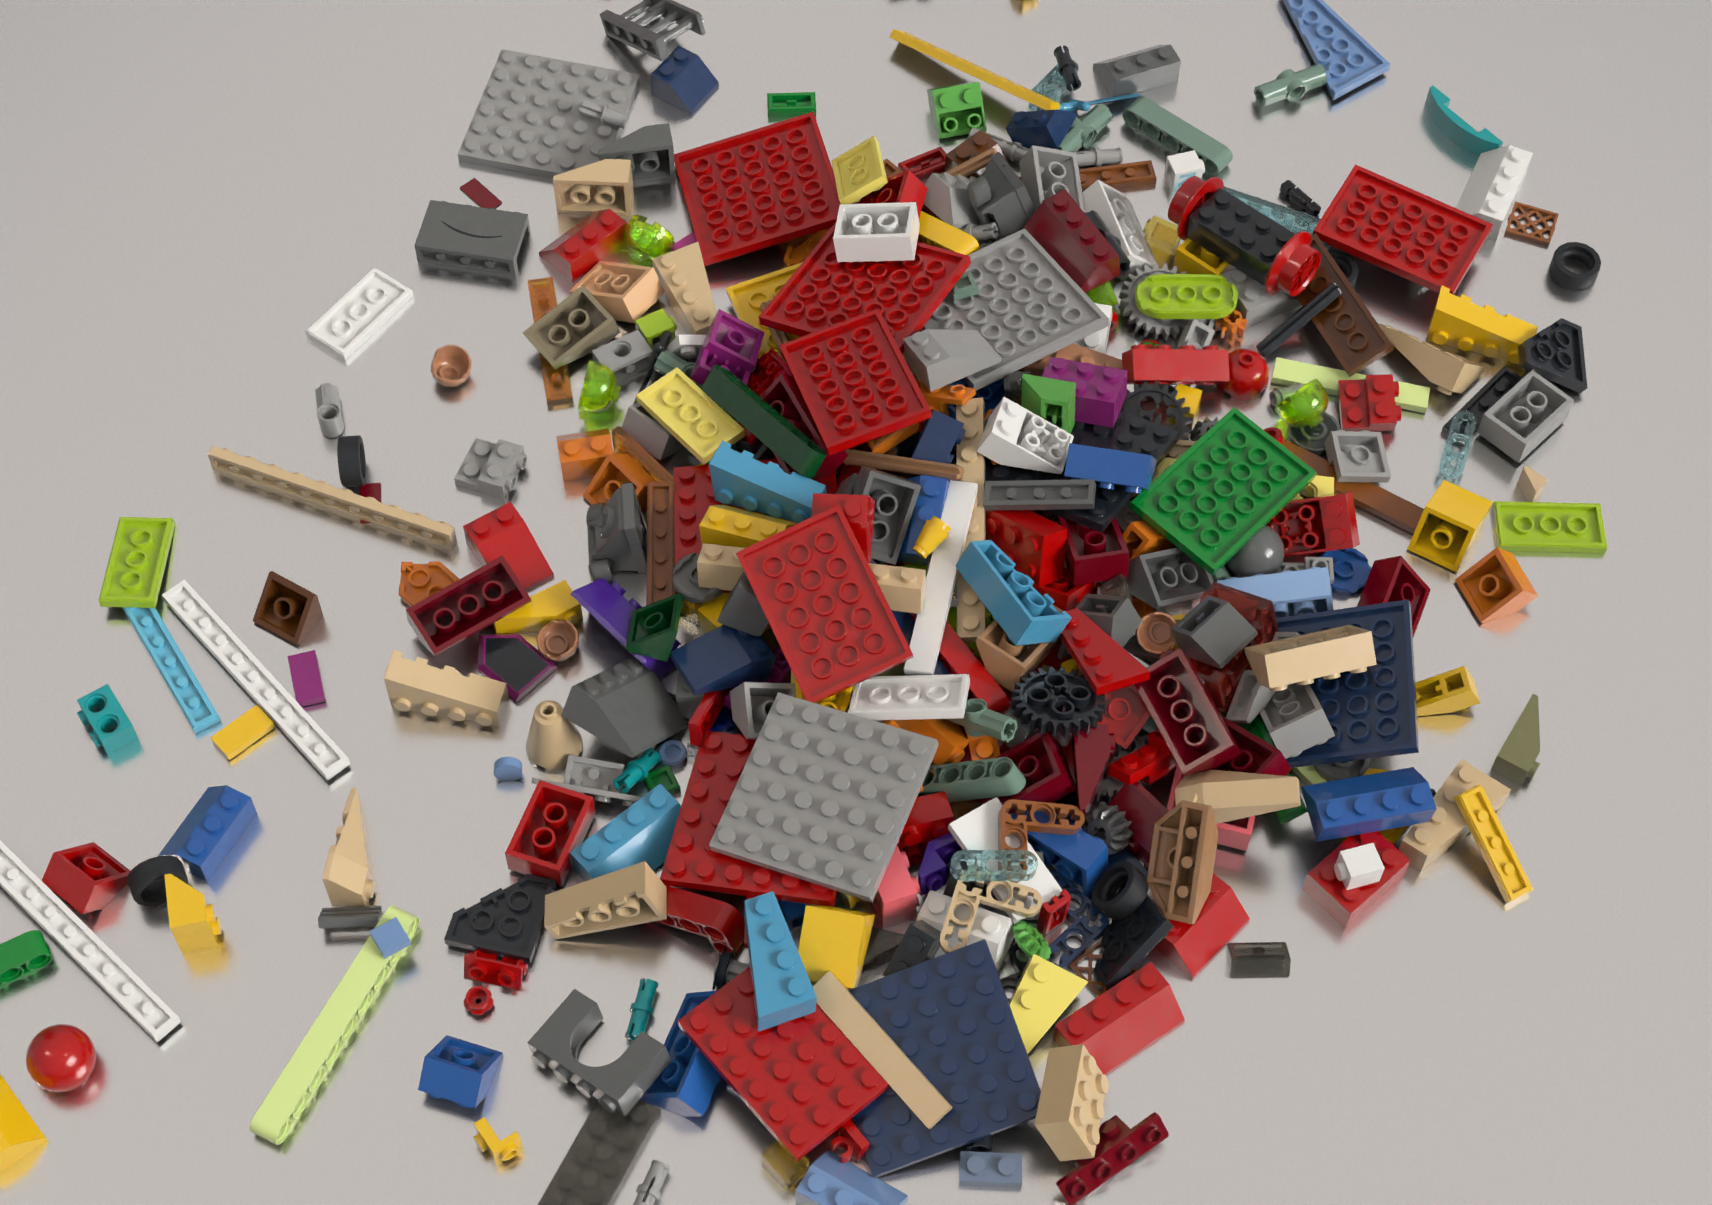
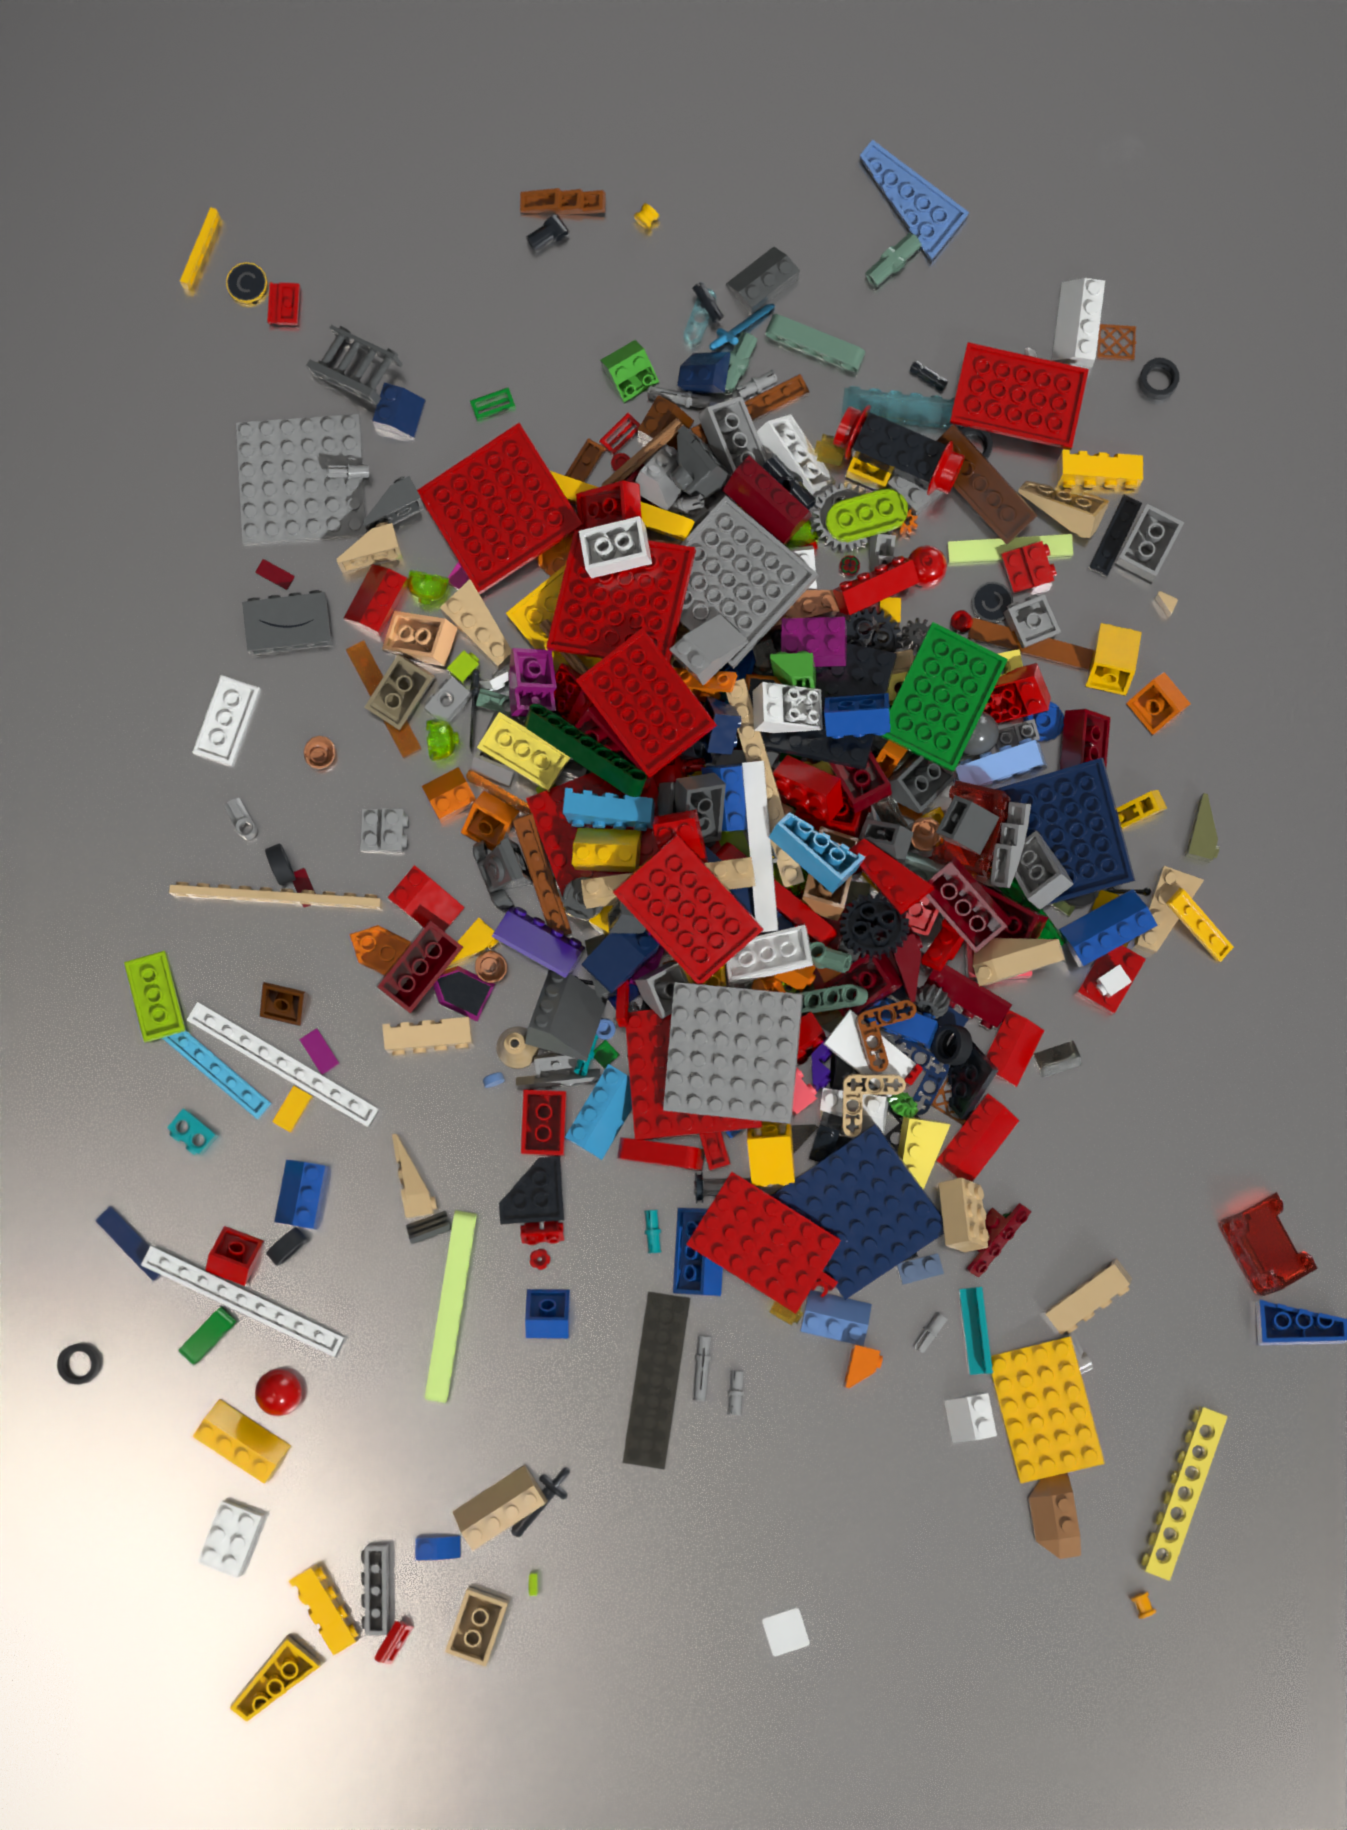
camera: 15 degrees left, 25 degrees up
yellow slope [164,874,221,953] -> none
medium blue tile [369,917,411,959] -> none
yellow bracket [473,1117,522,1164] -> none
dark grey arch [527,989,672,1116] -> none
tan wedge [544,861,667,940] -> none
dark green slope [626,593,683,662] -> none
dark azure wedge [744,891,817,1032] -> none
tan tile [813,971,953,1129] -> none
light yellow plate [831,136,888,204] -> none
medium nougat axle [842,449,964,481] -> none
yellow tile [889,29,1061,110] -> none
yellow cone [912,516,951,559] -> none
clear light blue beam [950,850,1038,881] -> none
sand green tile [952,271,979,301] -> none
dark grey plate [983,479,1096,511] -> none
medium nougat wedge [1147,800,1219,924] -> none
white brick [1164,150,1205,191] -> none
tan slope [1244,625,1377,691] -> none
black axle [1256,282,1342,357] -> none
light grey pin [1269,383,1305,407] -> none
clear neon green cylinder [1275,379,1329,429] -> none
teal slope [1425,85,1503,156] -> none
clear light blue beam [1439,411,1476,484] -> none
lime tile [1492,501,1607,553] -> none
black plate [1518,318,1588,393] -> none

